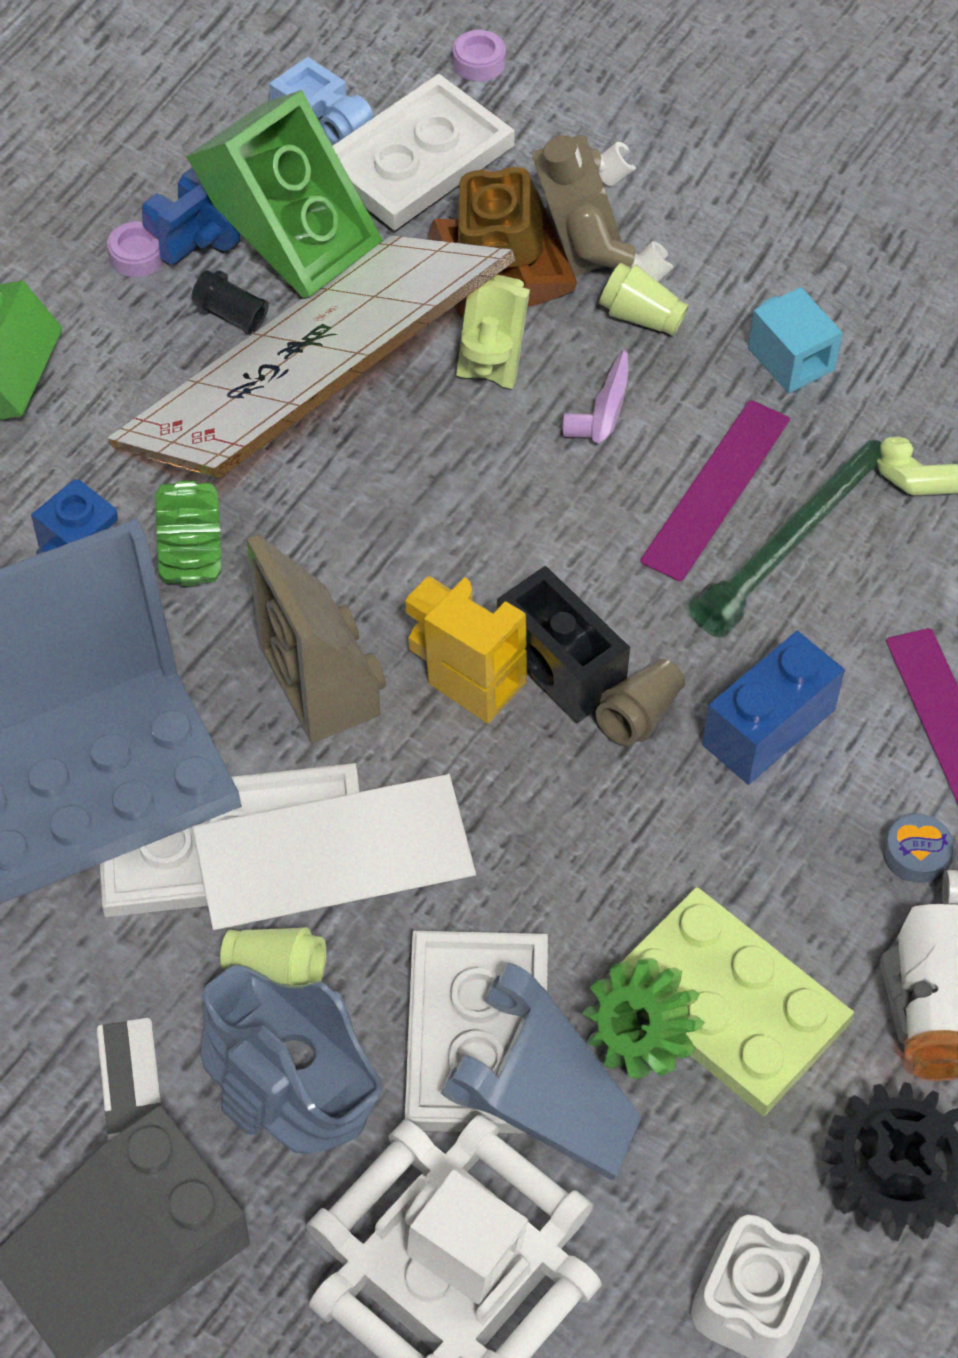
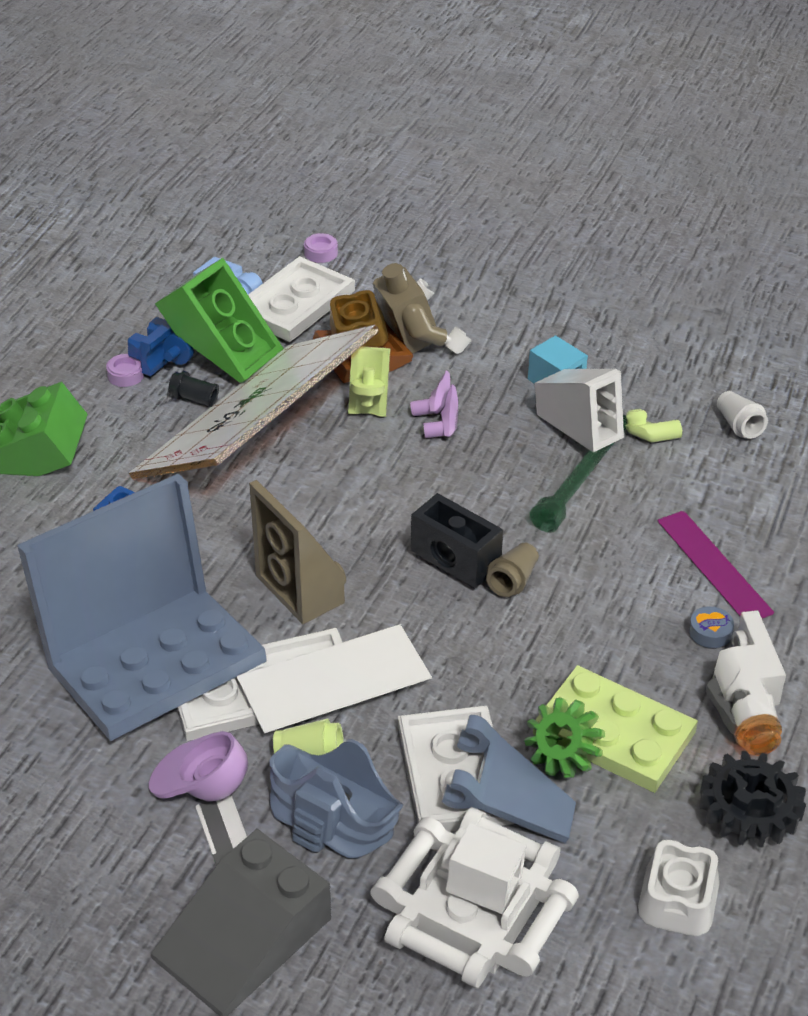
camera: 10 degrees left, 15 degrees down
bright green gear [155,480,221,586] -> none
yellow hips [405,576,527,724] -> none
yellowish green cone [599,263,689,336] -> none
magenta sticker [640,400,790,581] -> none
blue brick [702,630,845,785] -> none
none -> lavender cap [149,731,248,802]
none -> lavender bar [410,370,450,416]
none -> white slope [534,369,624,452]

